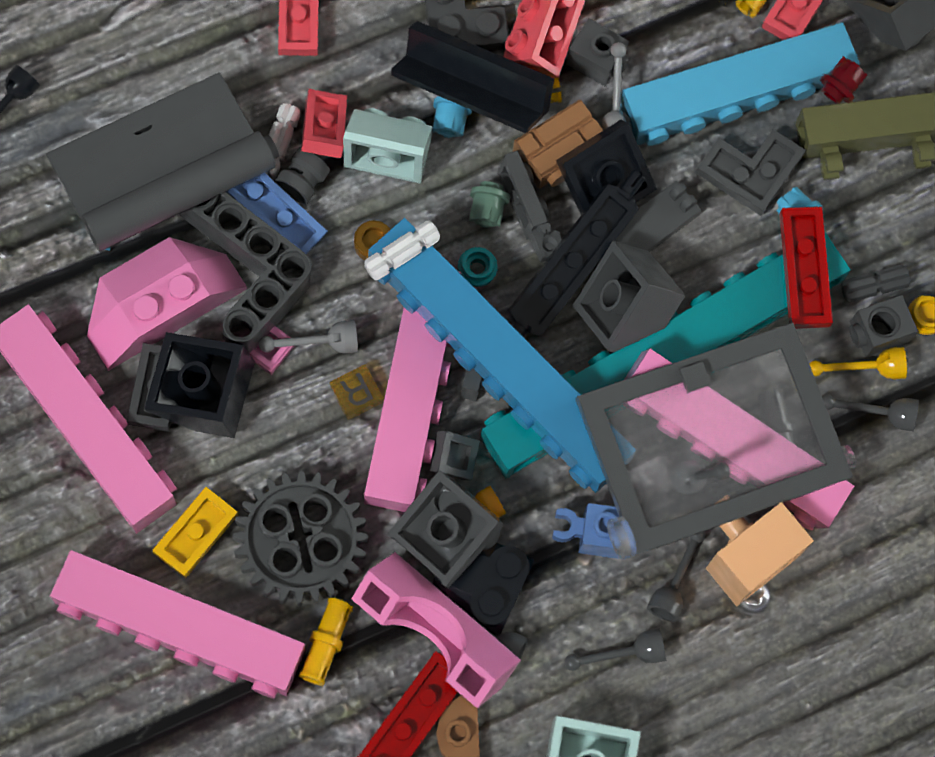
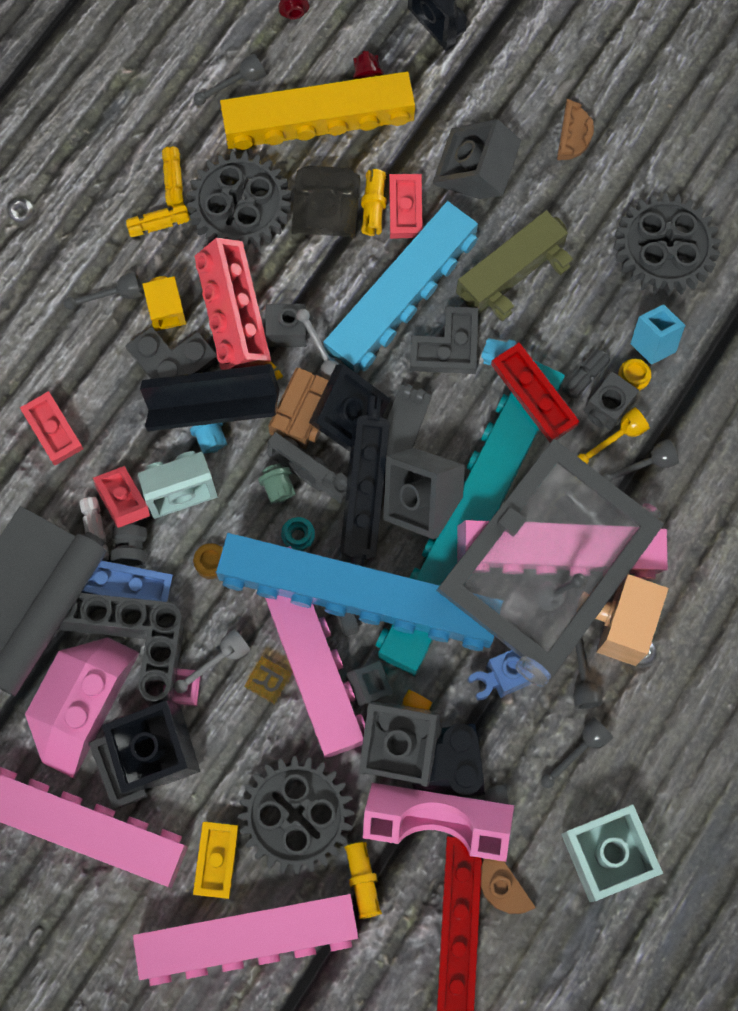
camera: 25 degrees left, 0 degrees up
white axle [364,220,440,280] -> none
dark red hose [820,56,868,104] -> none

